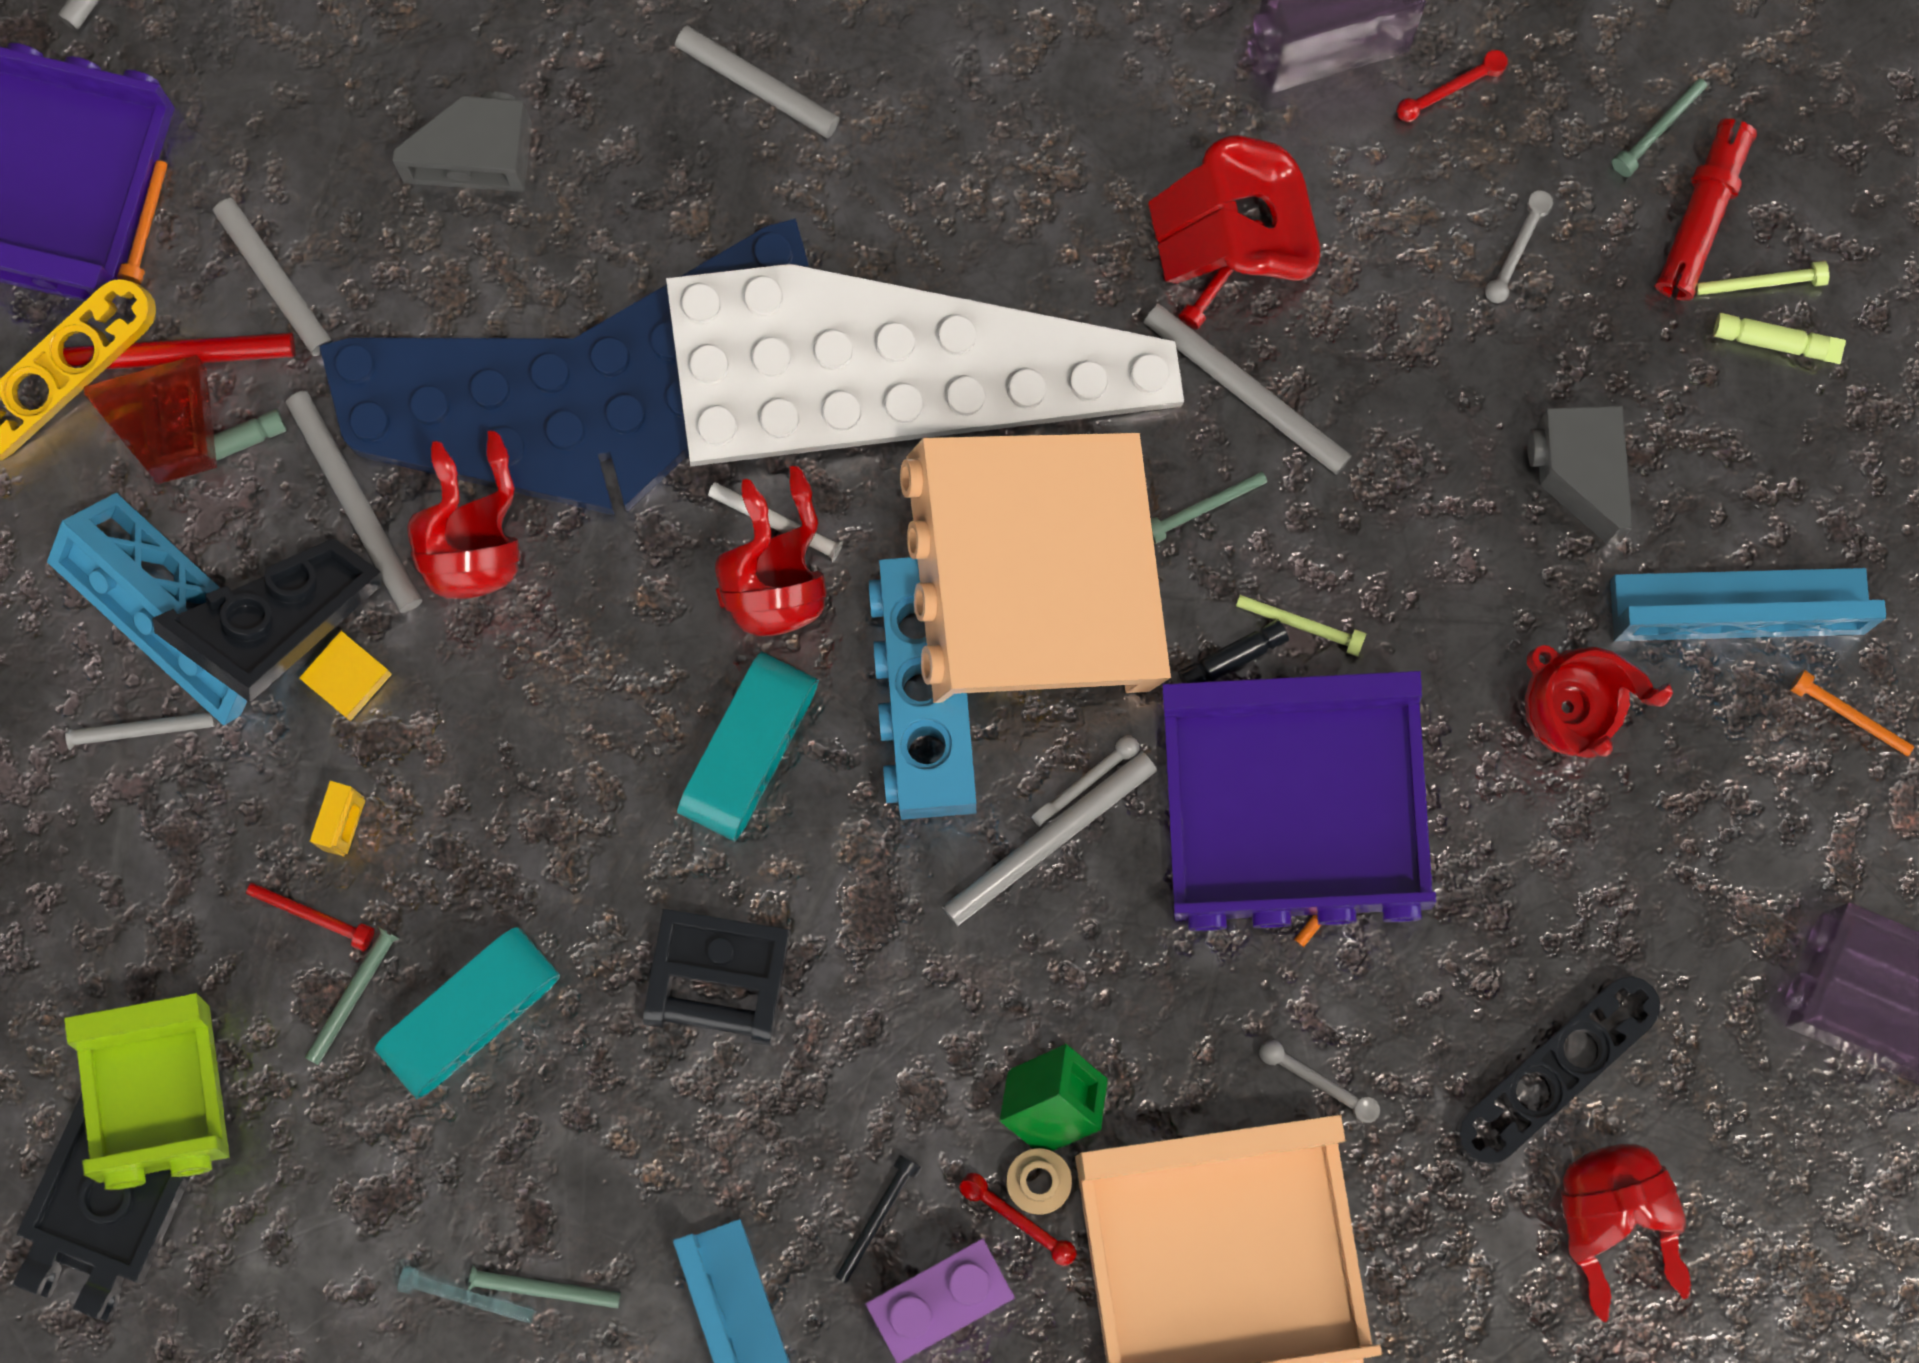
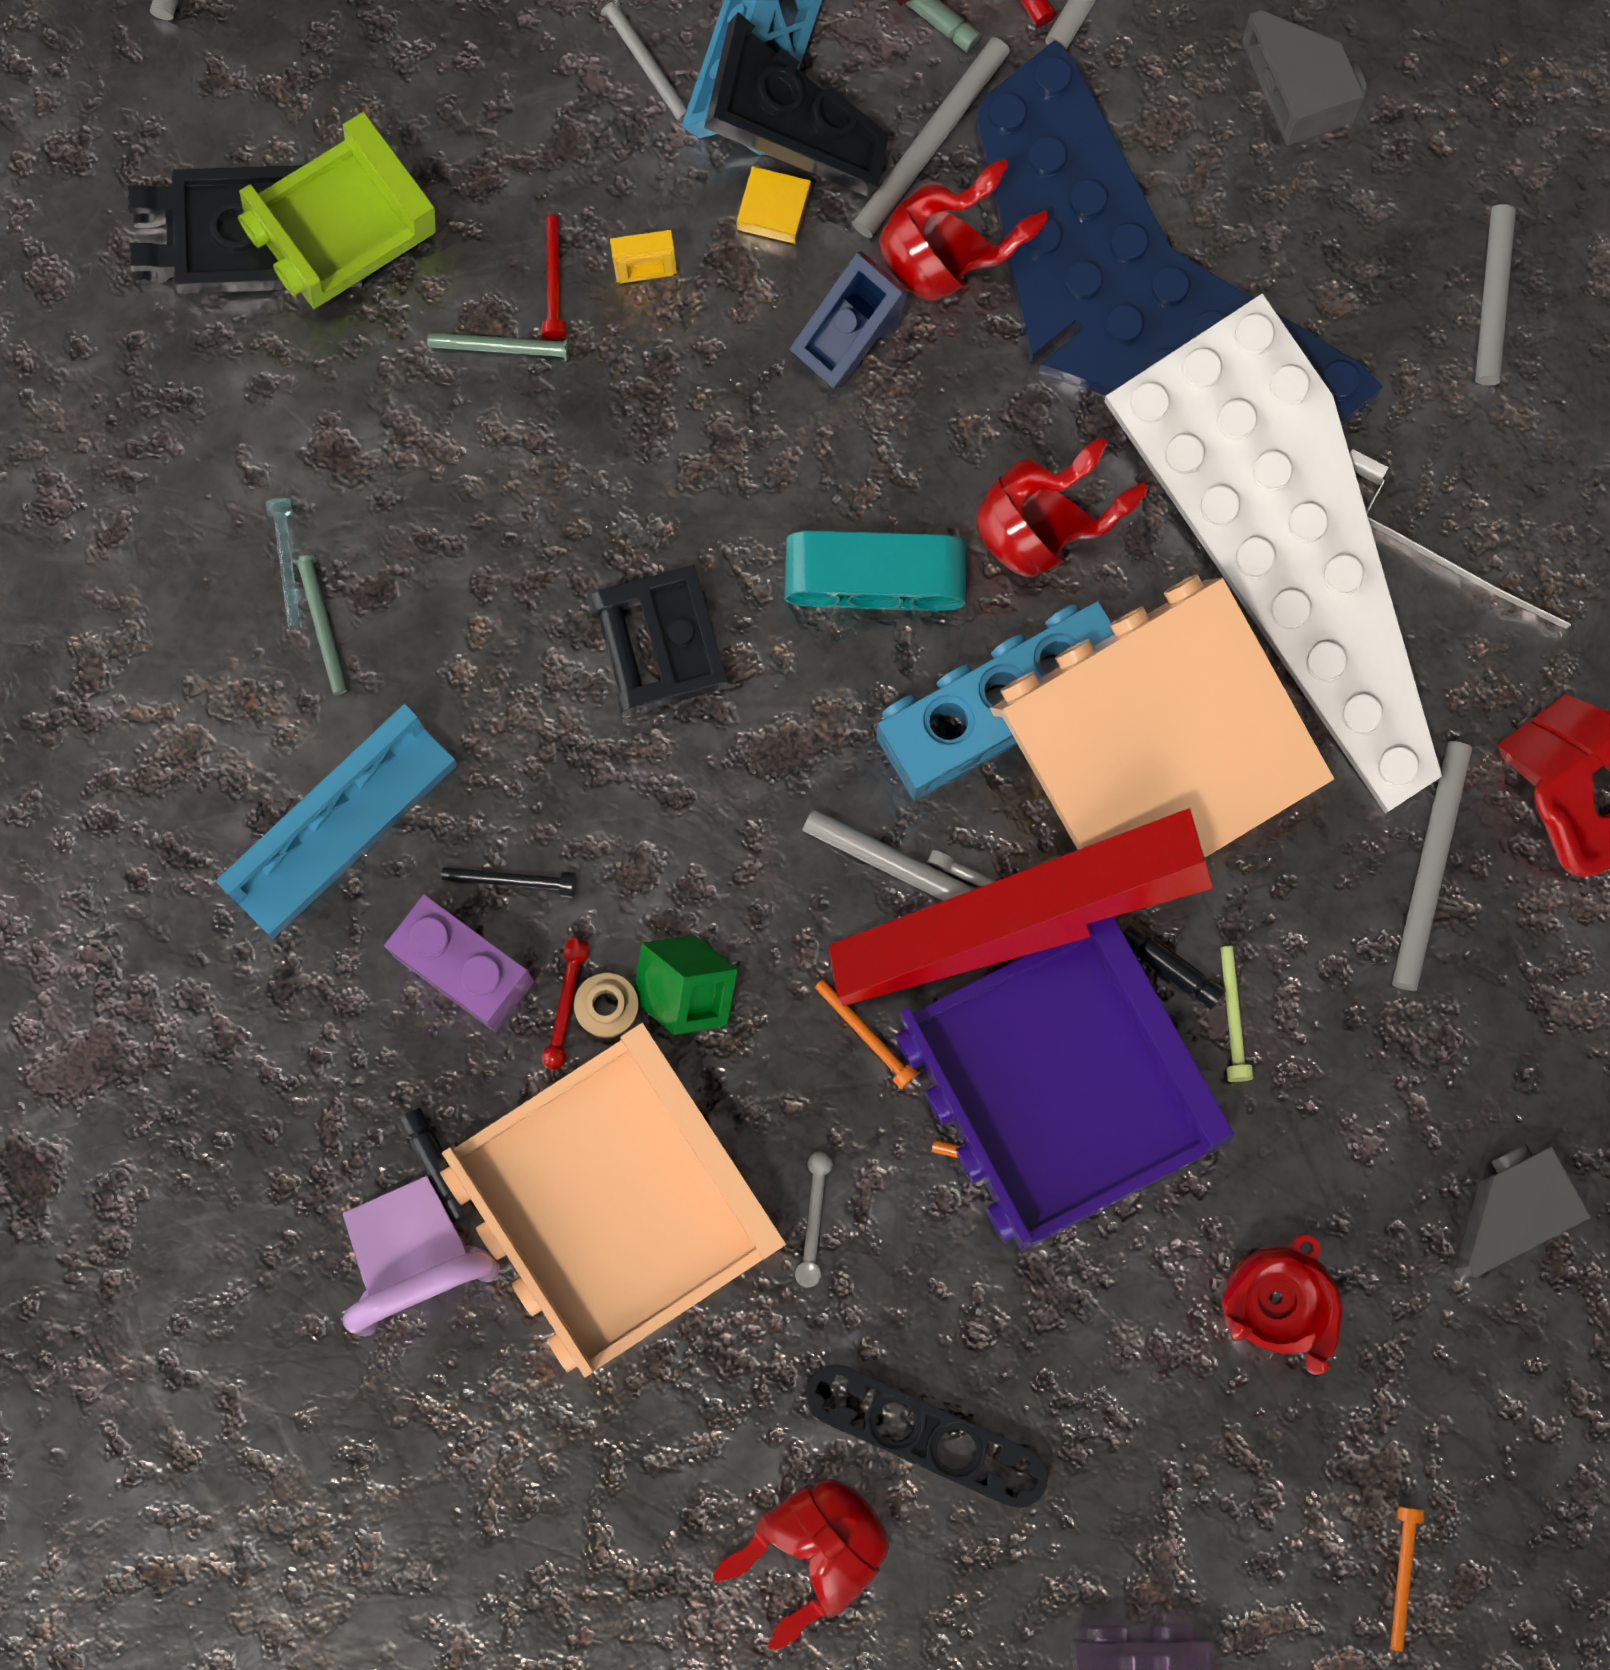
camera: 65 degrees right, 0 degrees up
teal beam [374,927,560,1099] -> none
white piece [708,482,843,563] -> none
sand green piece [1151,471,1267,544] -> none
red piece [1179,219,1265,330] -> none
dark azure fence [1610,568,1886,641] -> none
none -> dark blue slope [789,251,908,389]
none -> orange piece [814,979,920,1090]
none -> red slope [828,808,1213,1006]
none -> white piece [1350,449,1571,629]

